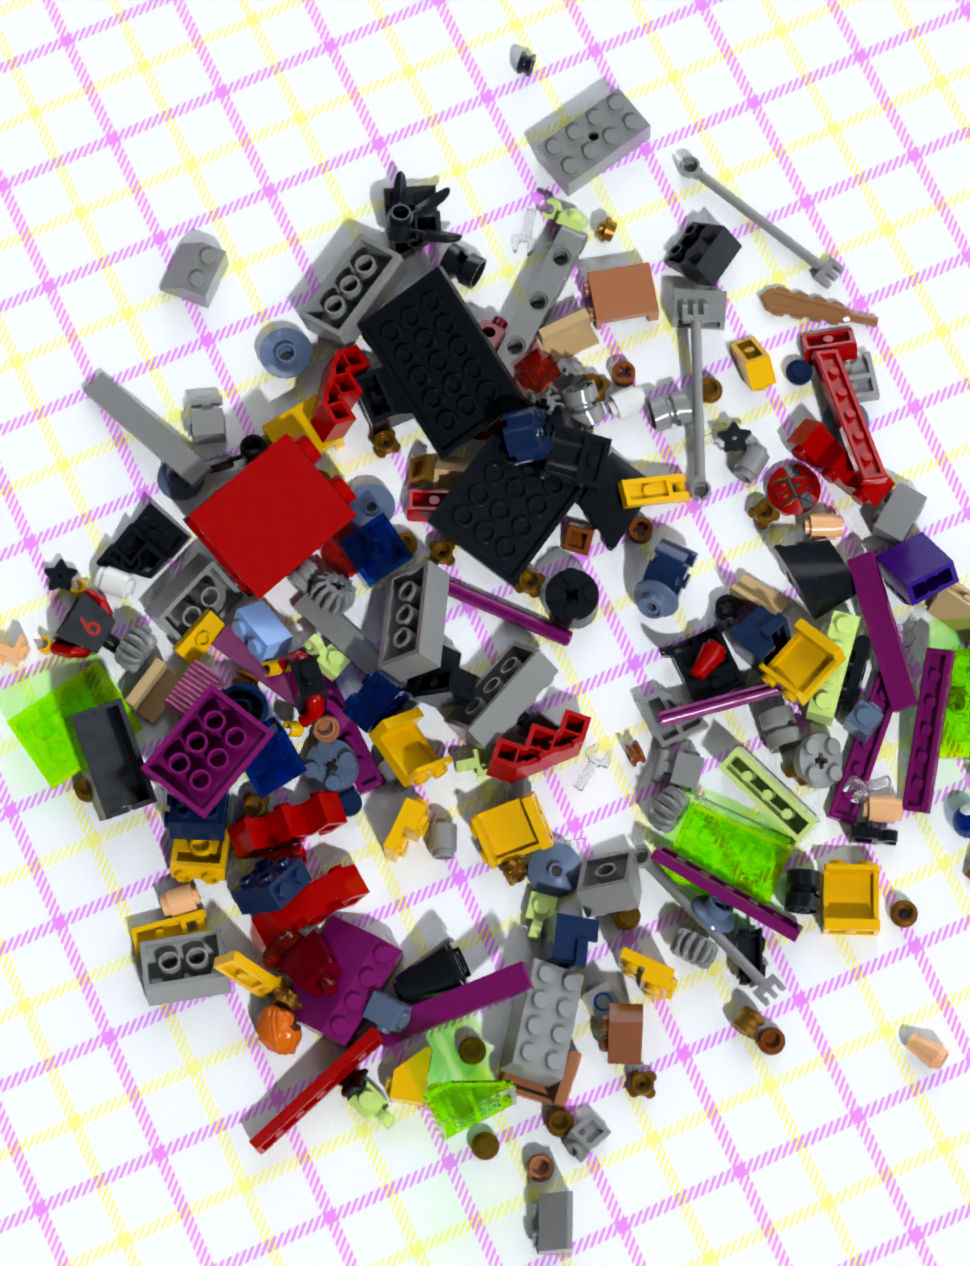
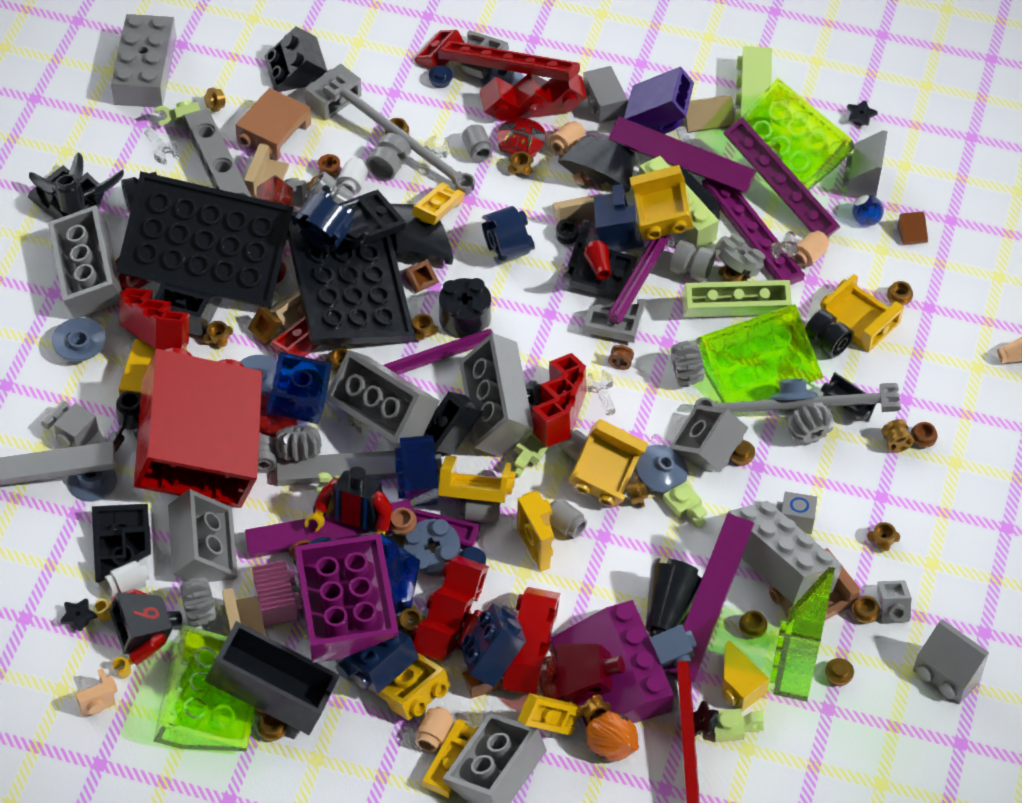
camera: 55 degrees left, 20 degrees down
yellow plate [172,608,226,666] -> none
light blue brick [231,600,293,664] -> none
black bush [517,51,536,77] -> none
nougat plate [526,1154,554,1182] -> none
dark blue plate [539,913,600,972] -> none
dark orange brick [602,1003,643,1065] -> none
yellow plate [619,947,678,1001] -> none
dark orange bush [628,517,653,544] -> none
sand blue piece [633,580,679,619] -> none
magenta tile [650,844,803,942] -> none
light grey brick [651,749,705,795] -> none
light grey hinge [679,155,845,289] -> none
black plate [717,421,752,453] -> none
yellow slope [729,336,777,391] -> none
medium nougat sword [759,286,879,327] -> none
sand blue brick [843,699,883,744] -> none
black plate [849,822,898,846] -> none

